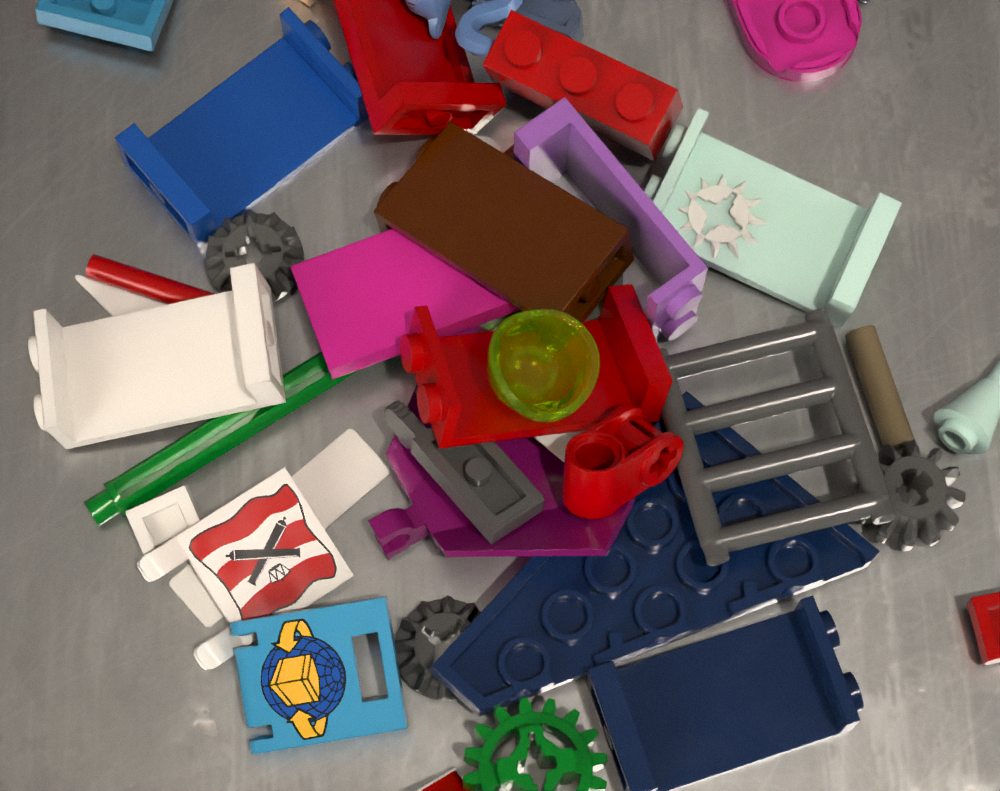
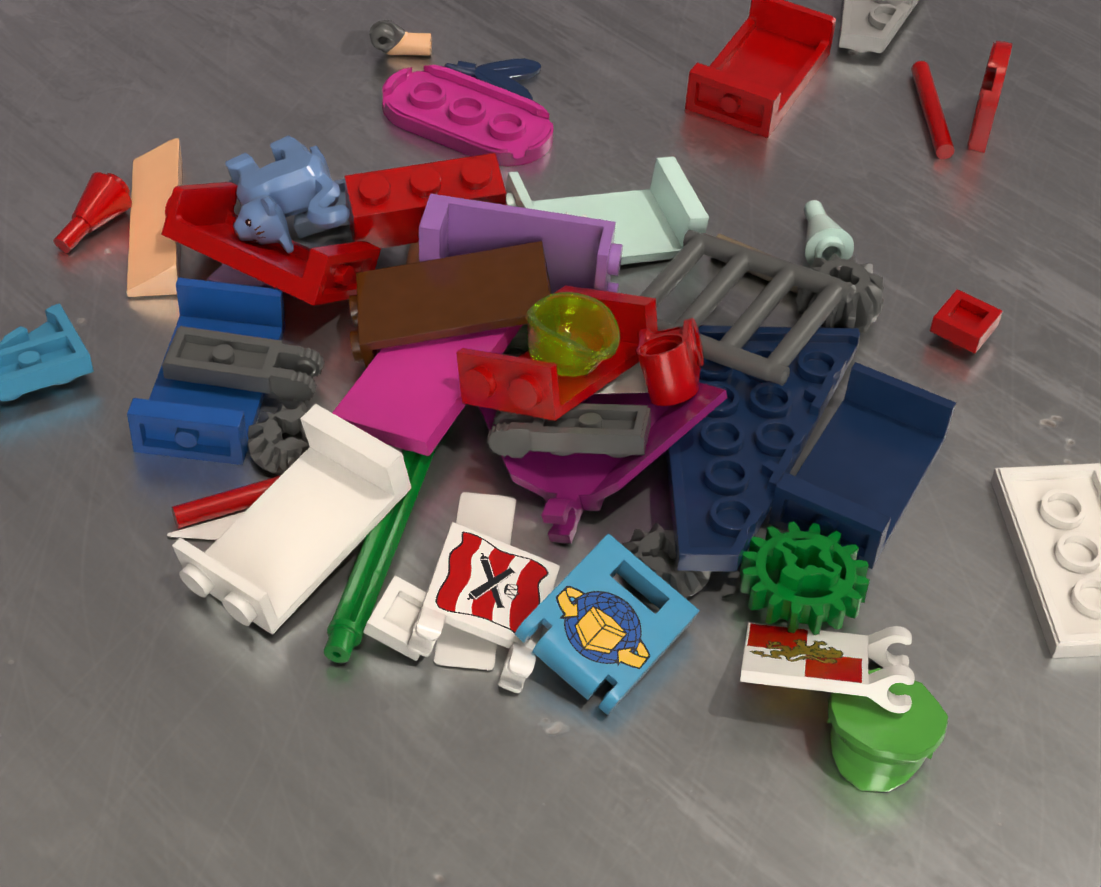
camera: 45 degrees left, 25 degrees down
none -> dark grey hinge [162,326,325,403]

